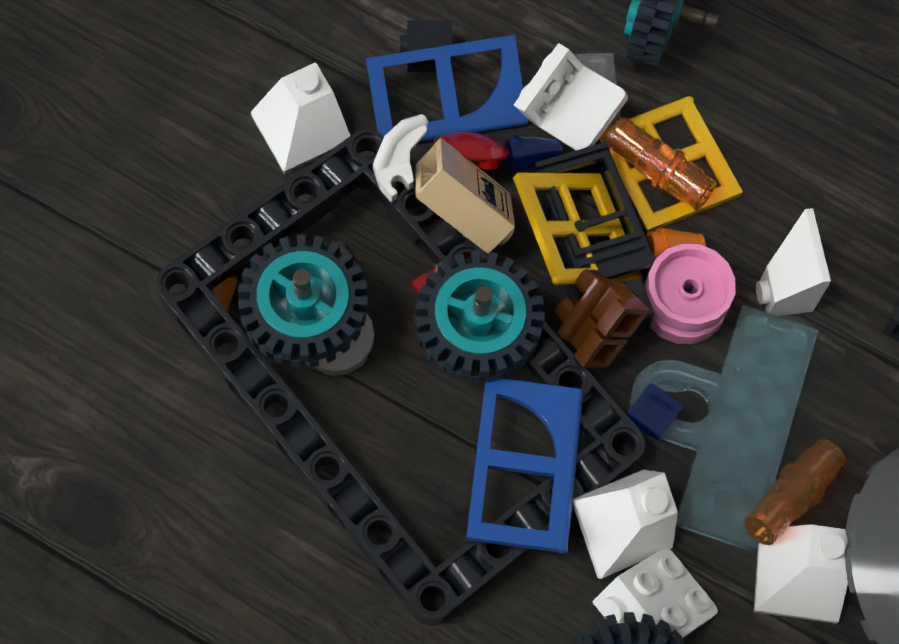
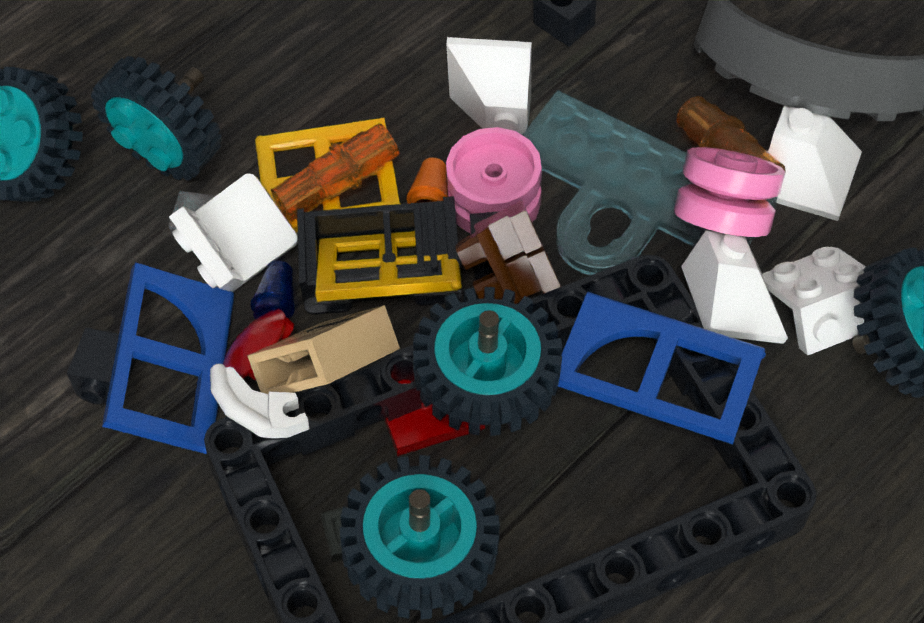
camera: 70 degrees left, 10 degrees down
white slope [251,62,350,175] -> none
clear blue plate [626,382,684,441] -> none
none -> bright pink wheel [674,147,785,237]

